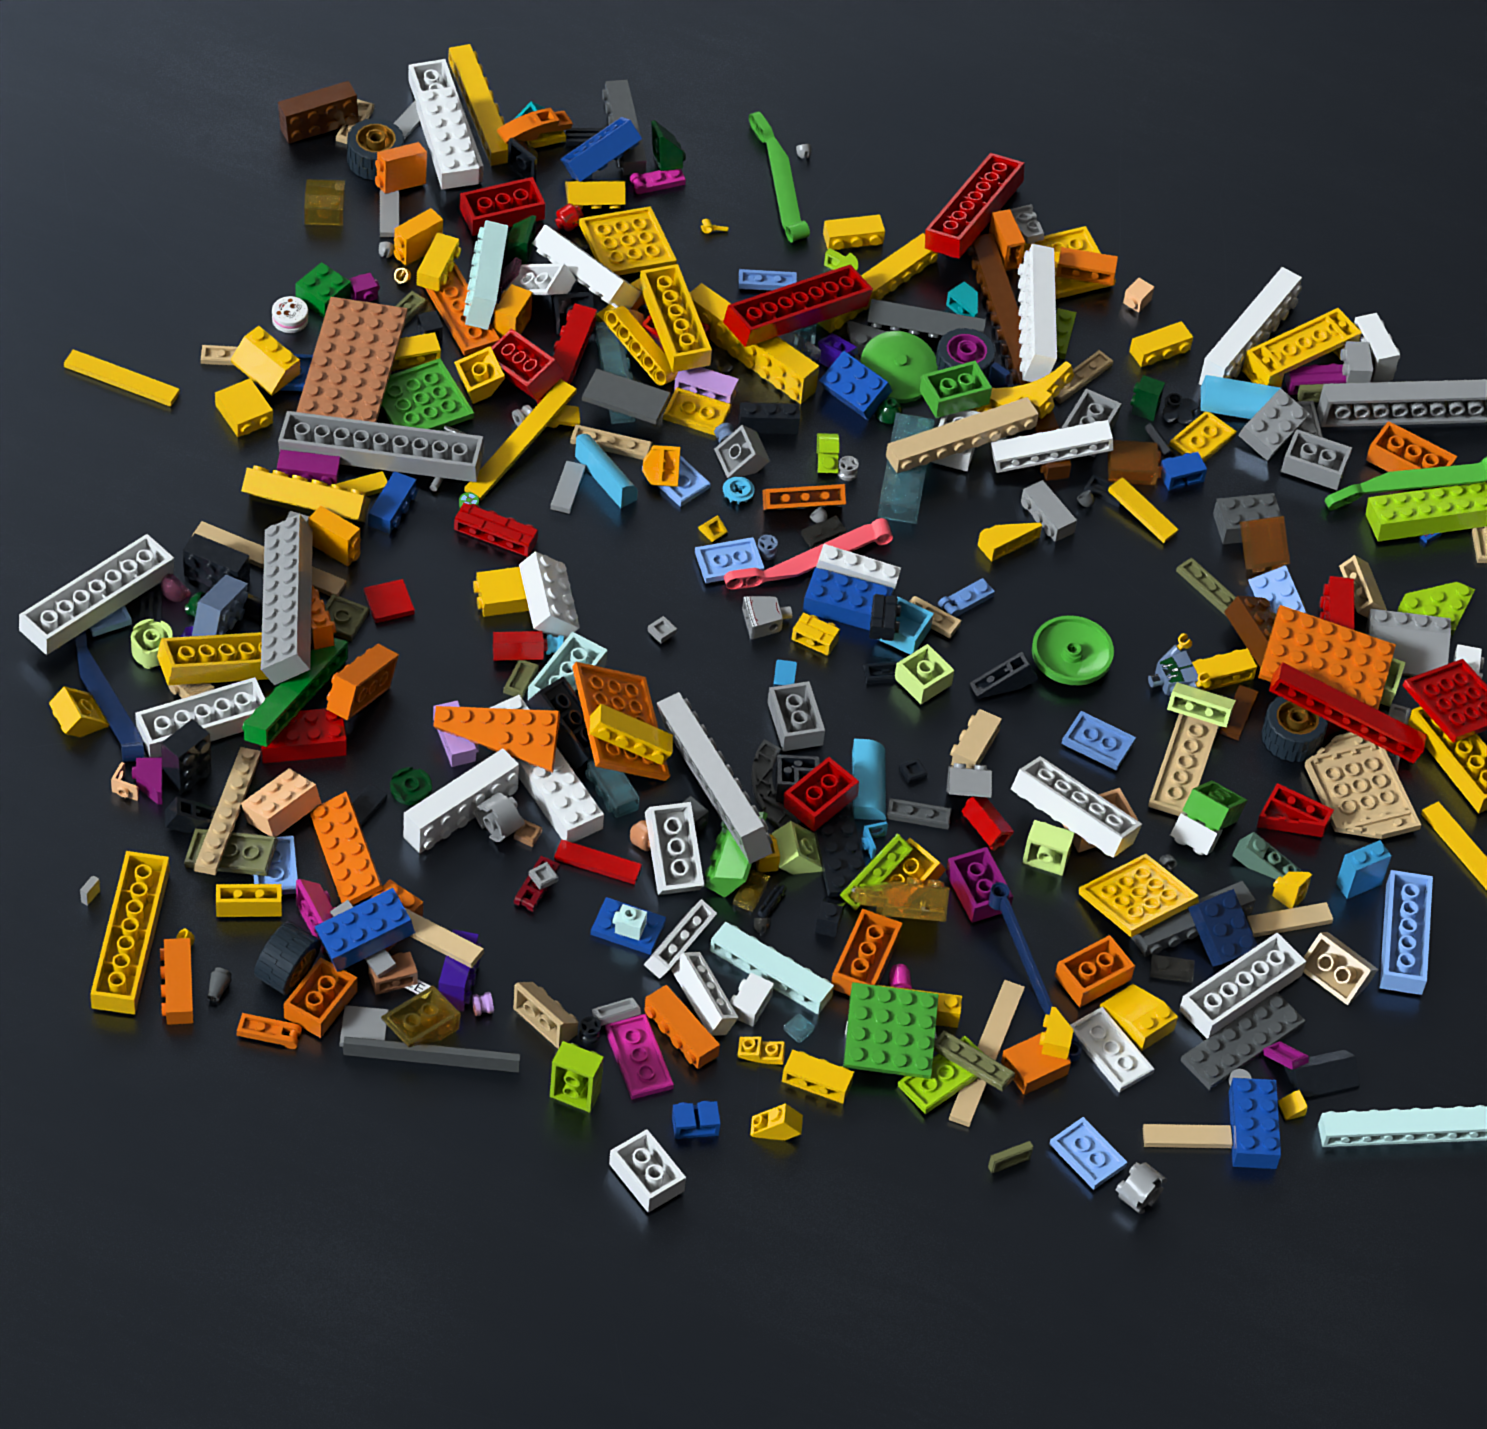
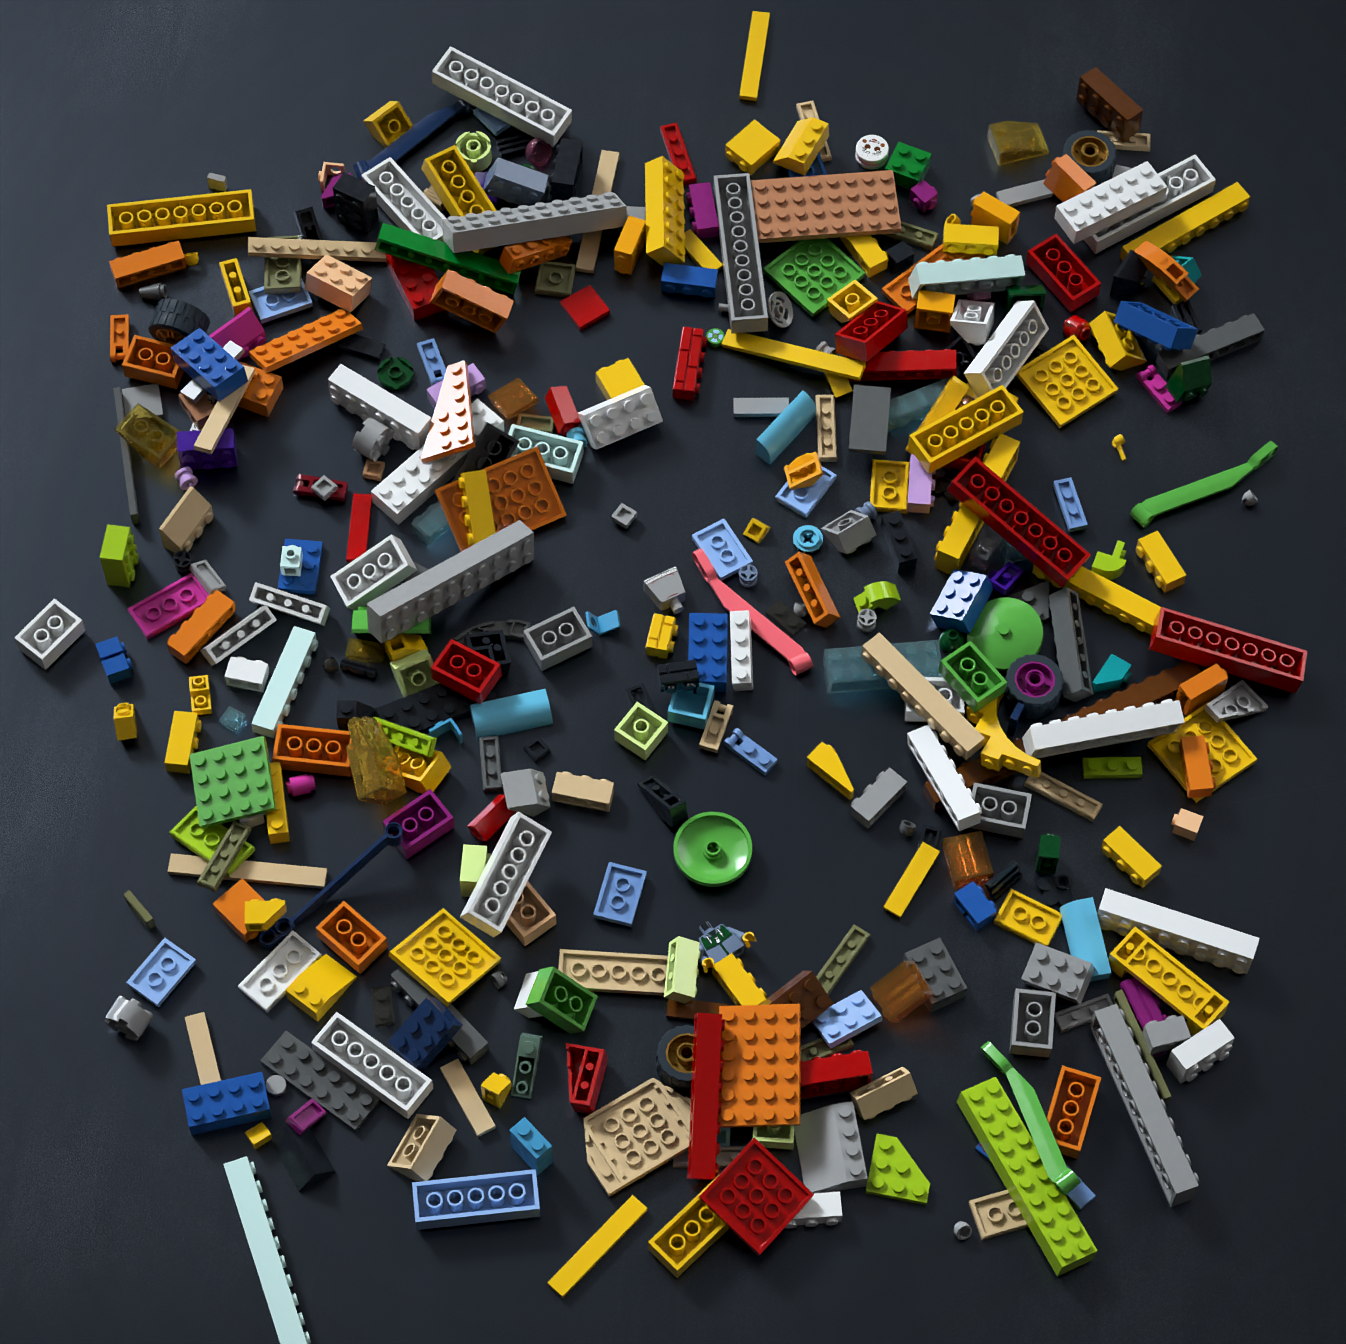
camera: 80 degrees right, 10 degrees up
none -> medium blue plate [417,338,446,386]
none -> clear orange tile [488,378,539,420]
none -> red tile [660,123,697,185]

